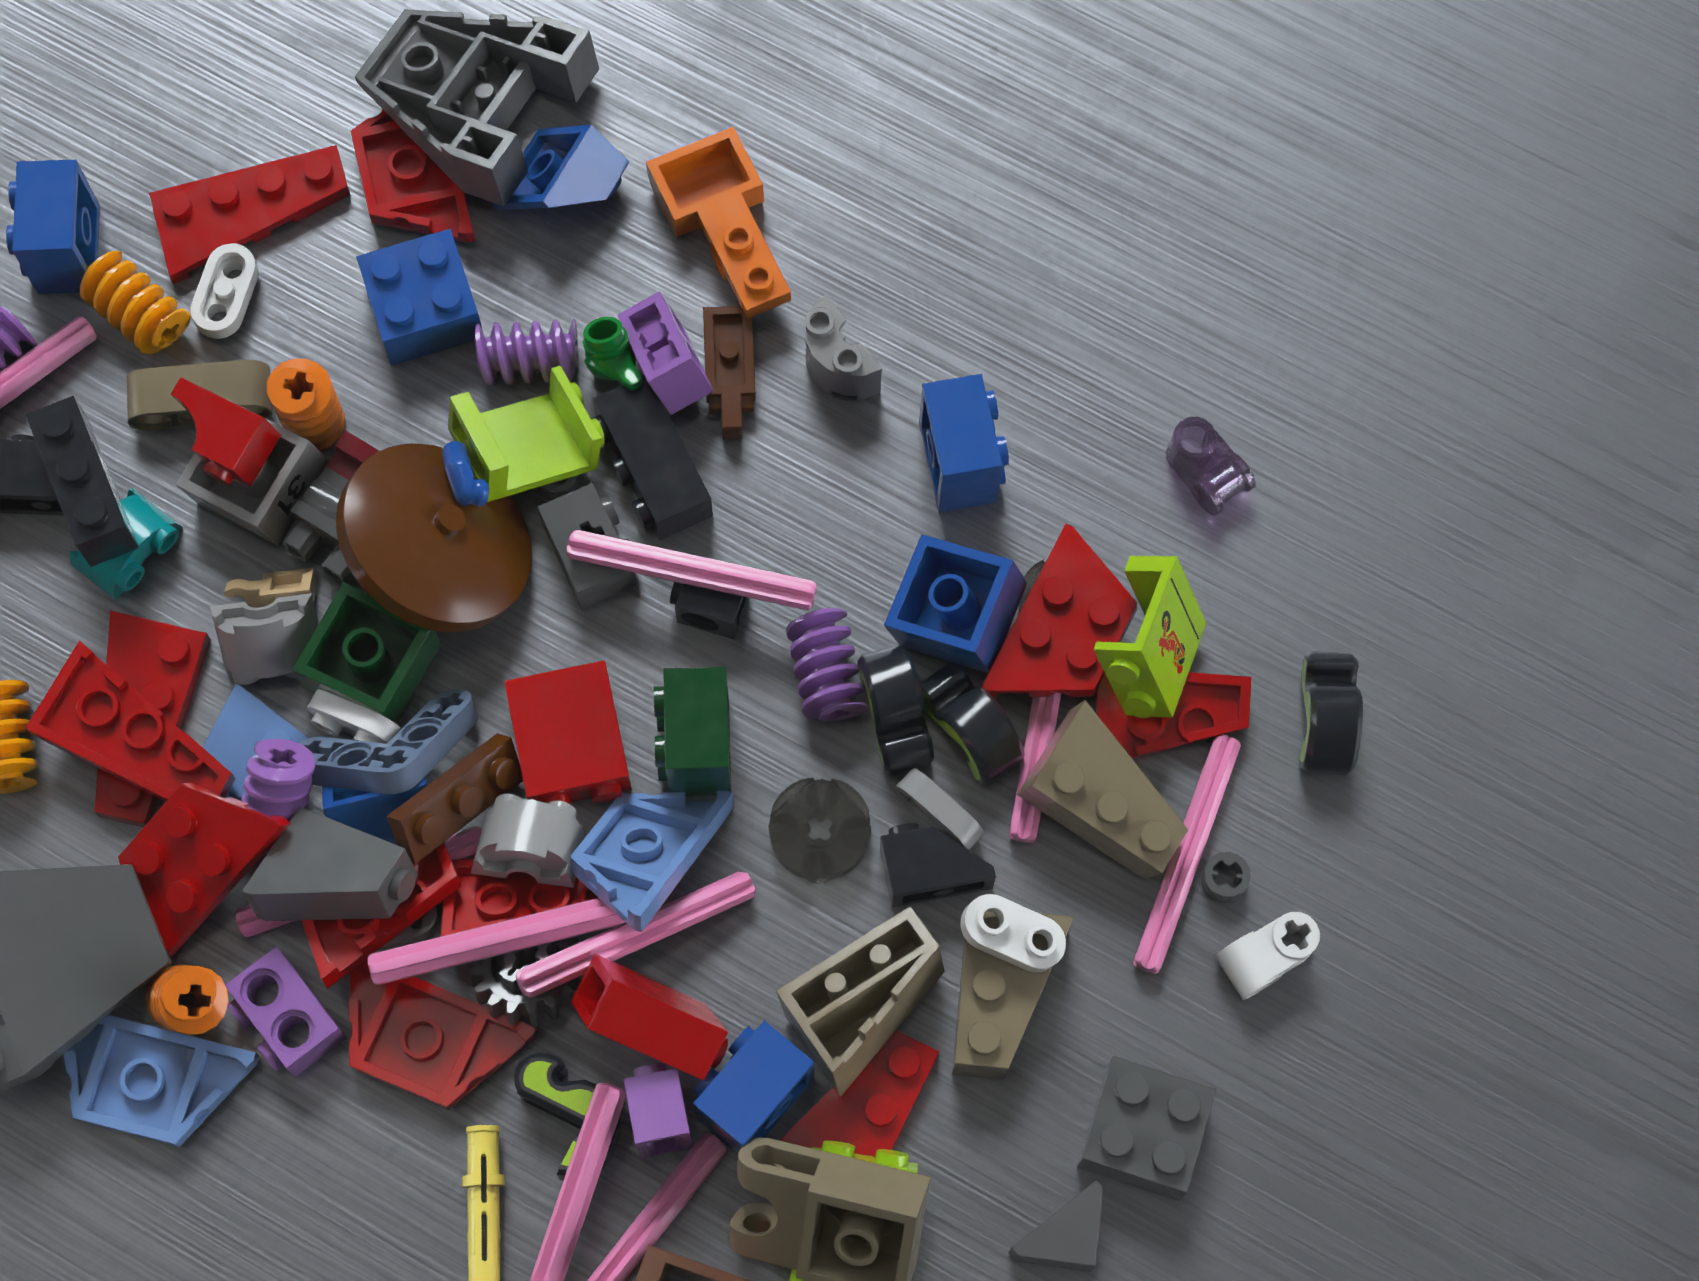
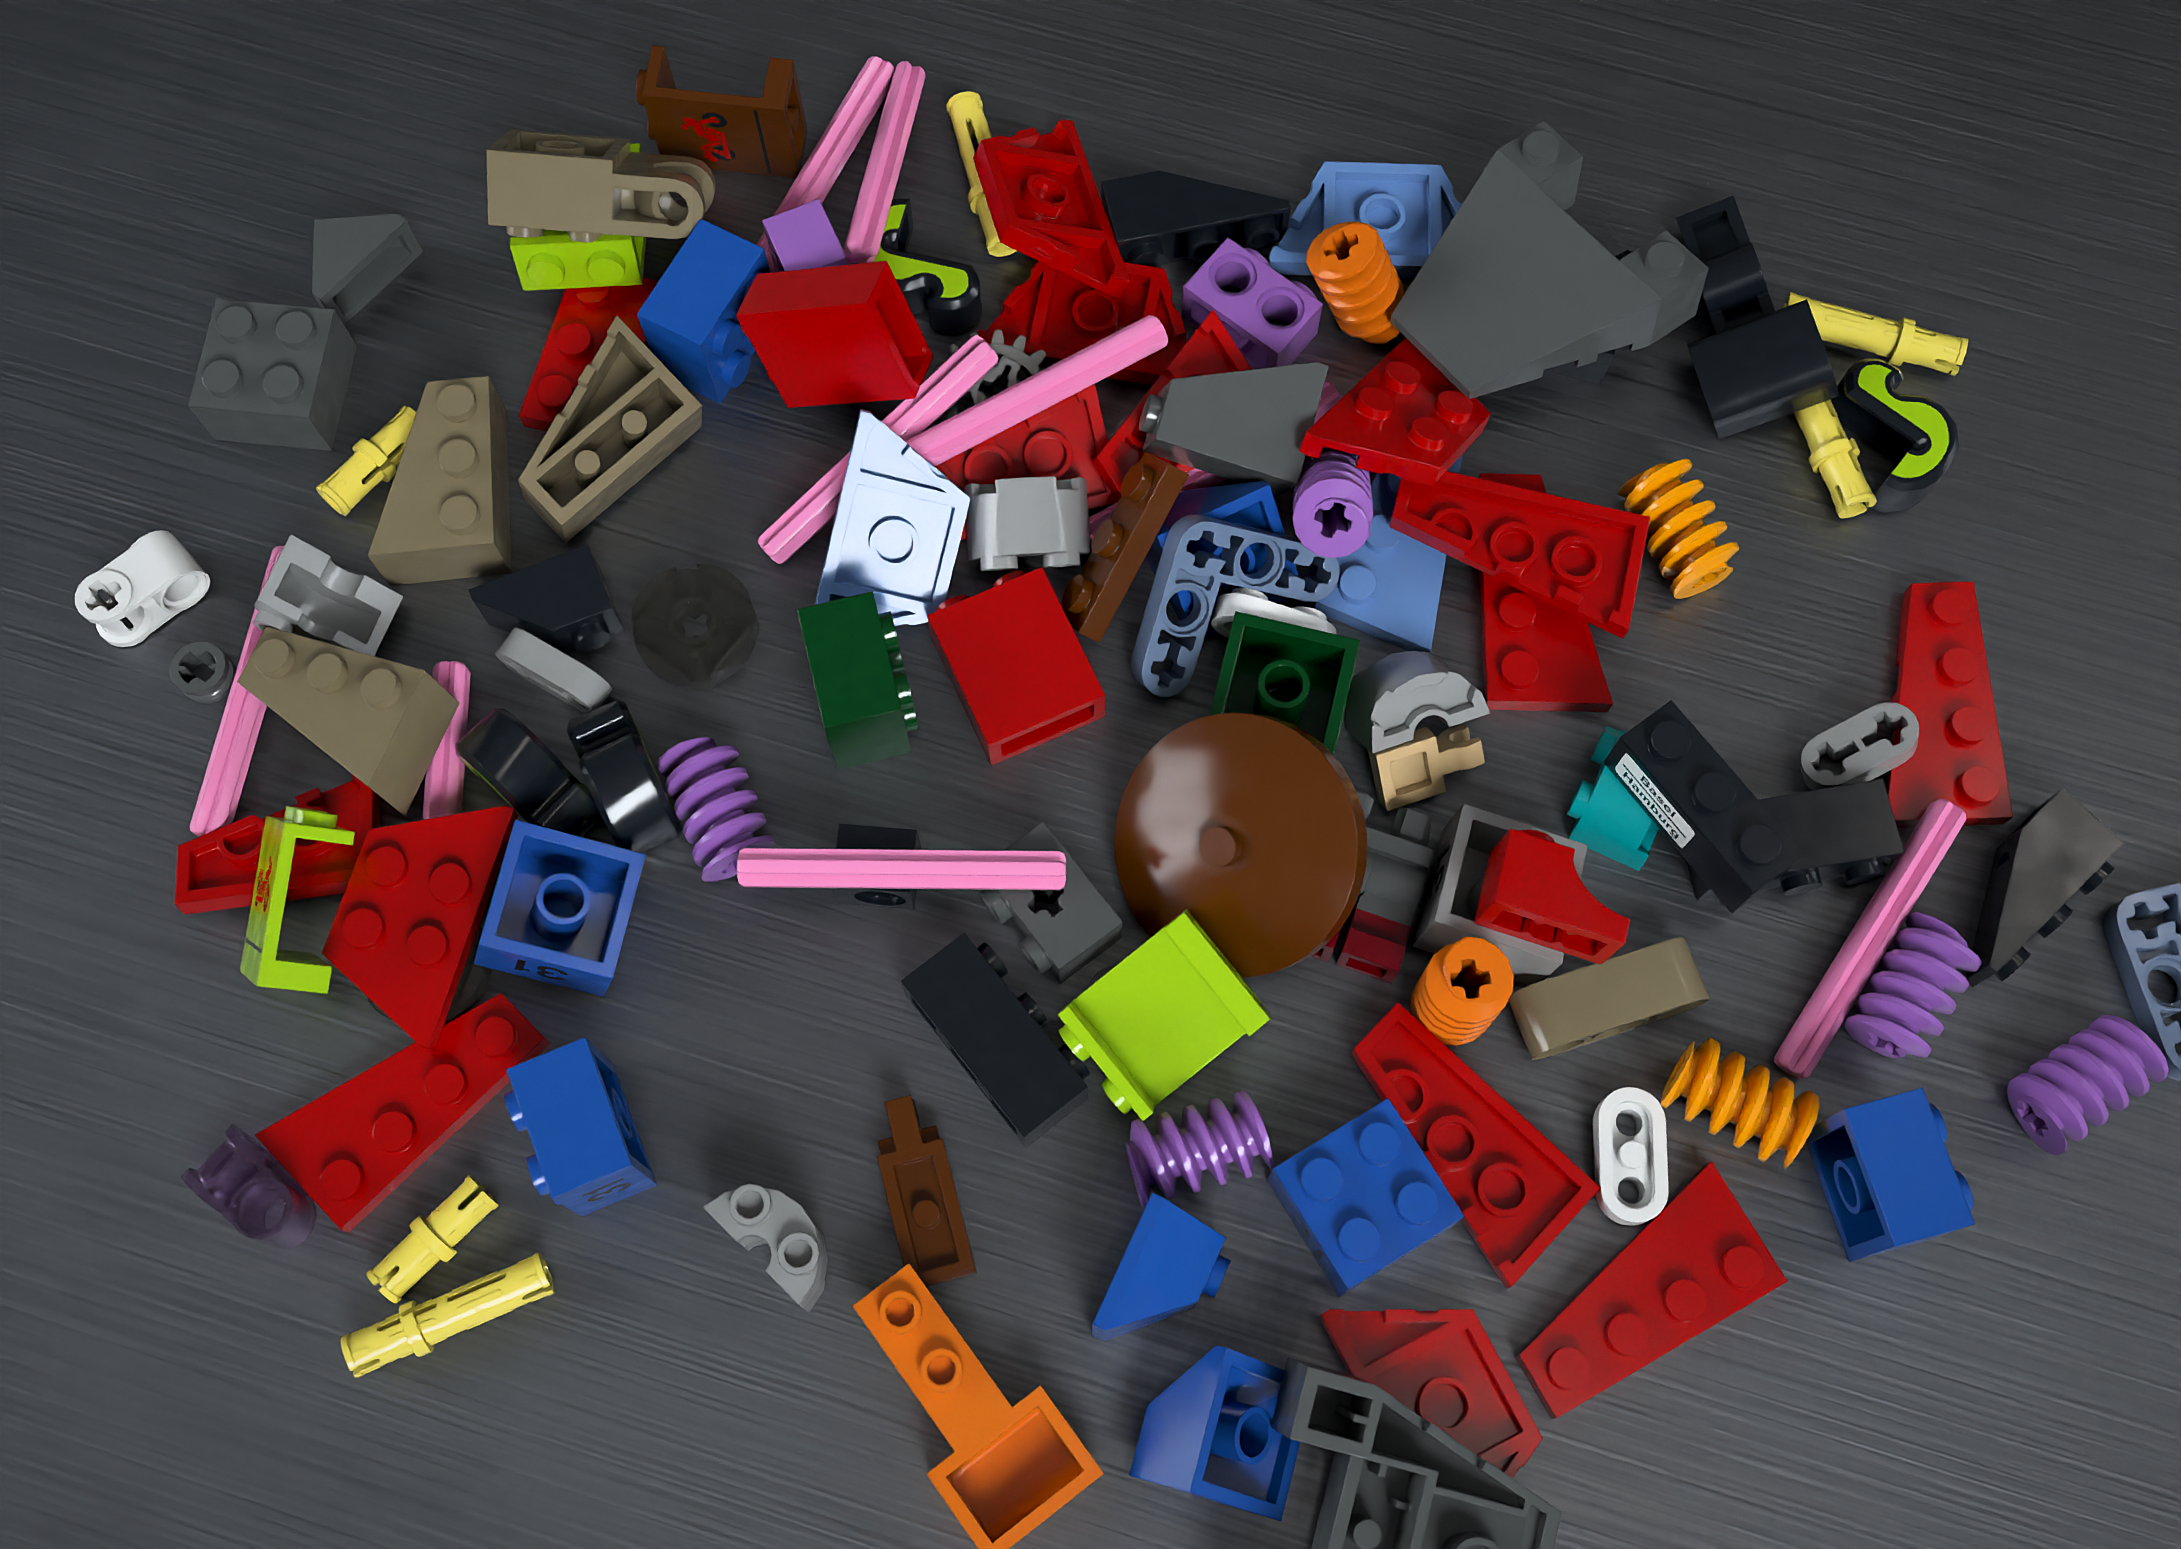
camera: 170 degrees right, 0 degrees up
blue arm [442,441,489,508] -> none
green animal [583,317,642,390] -> none
medium lavender brick [617,291,714,415] -> none
white plate [960,894,1066,973] -> none
black animal [1299,651,1363,775] -> none
none -> light grey cylinder [253,534,403,656]
none -> red wing [255,993,550,1233]
none -> light yellow pin [316,405,416,516]
none -> light yellow pin [340,1252,556,1378]
none -> light yellow pin [366,1174,500,1304]
none -> red wing [973,119,1130,298]
none -> blue slope [1092,1193,1231,1342]
none -> black slope [1101,171,1291,268]
none -> red wing [1351,1002,1601,1289]

